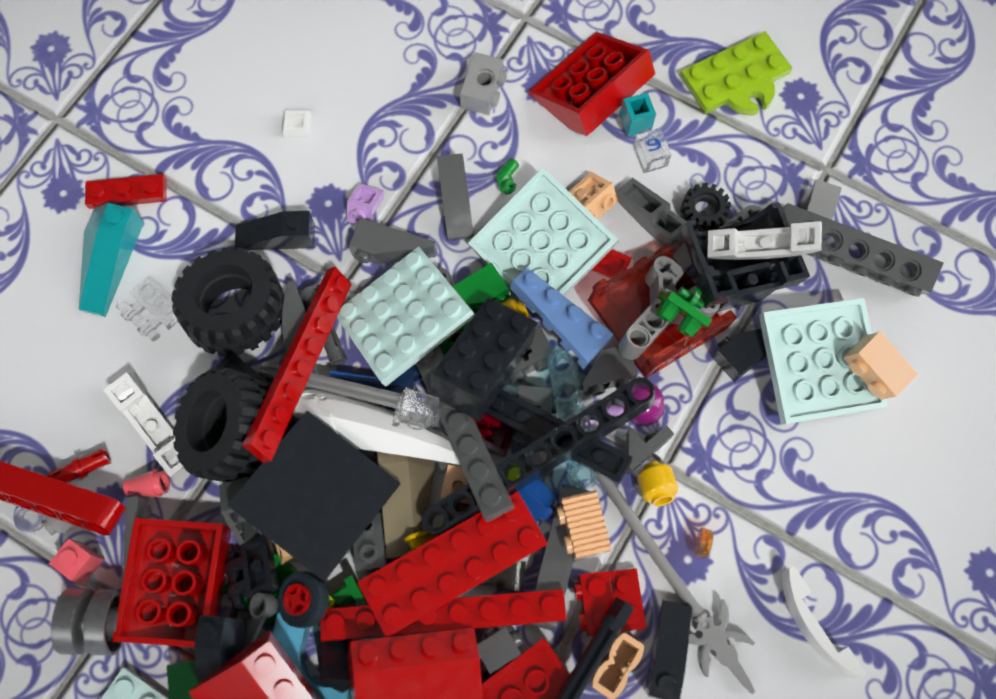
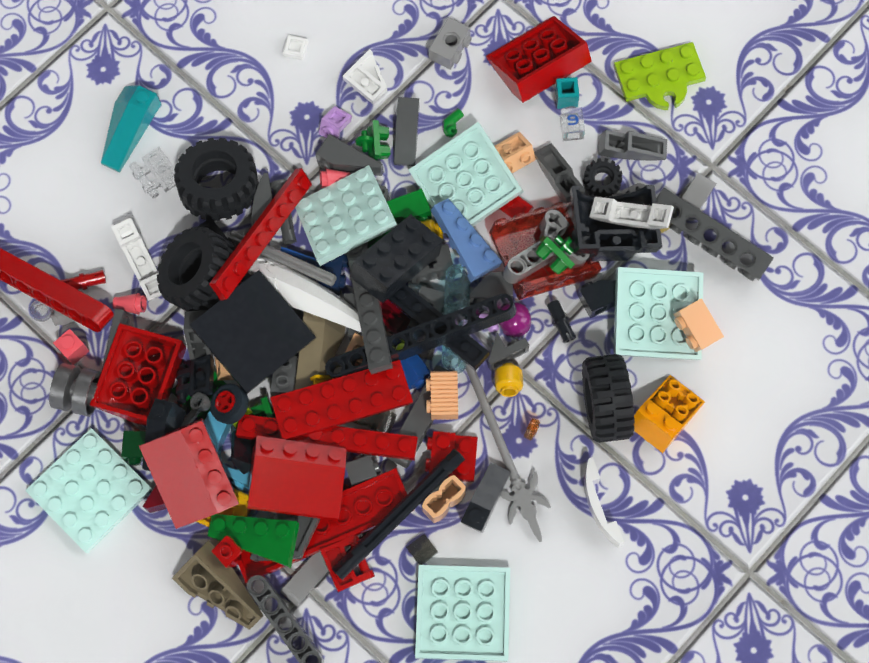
camera: 15 degrees right, 0 degrees up
red plate [85,174,167,209] -> none
black slope [235,211,315,250] -> none
clear brick [392,388,441,430] -> none
none -> coral cone [320,169,351,188]
none -> white wing [343,49,387,104]
none -> green hips [355,120,391,161]
none -> black axle [547,300,576,343]
none -> black tyre [582,354,635,443]
none -> dark grey slope [598,130,667,161]
none -> light orange slope [634,375,705,453]

